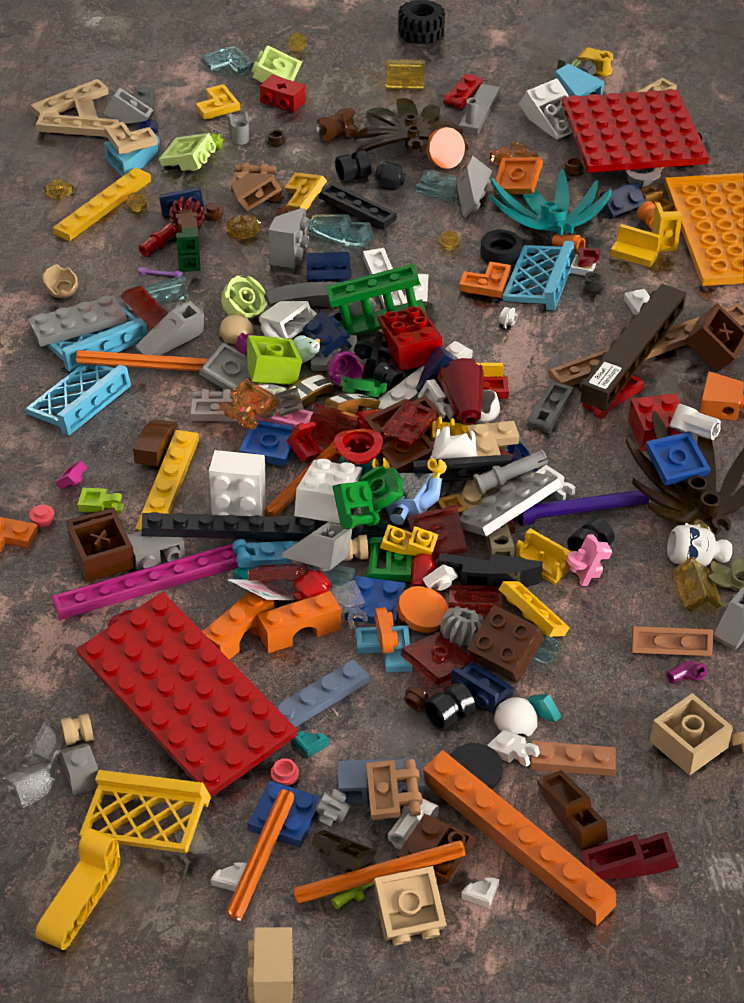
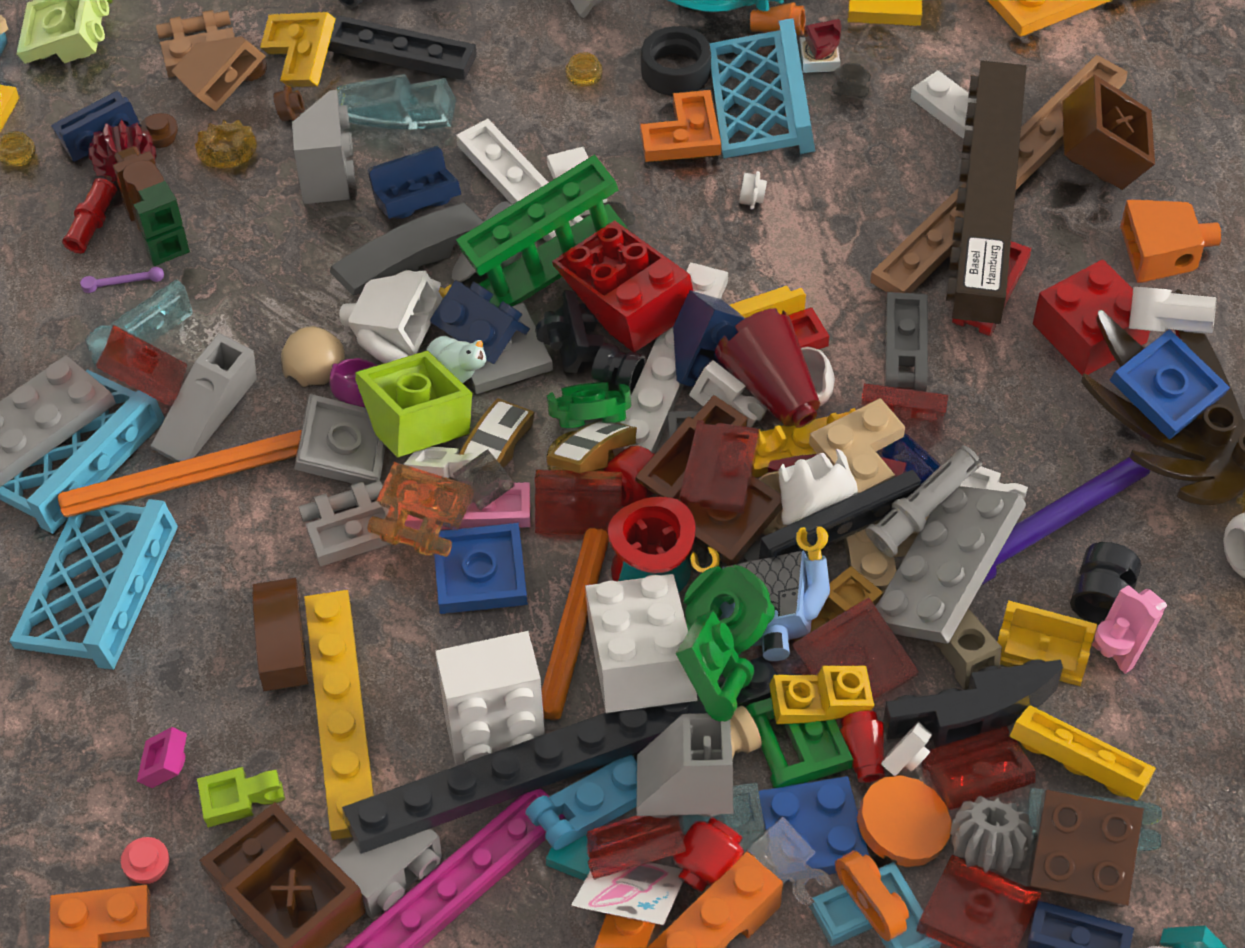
camera: 20 degrees left, 10 degrees up
yellowish green cylinder [221,276,267,321] -> none
red bracket [287,422,323,463] -> none
magenta hair [327,351,364,388] -> none
none -> clear red plate [862,383,948,422]

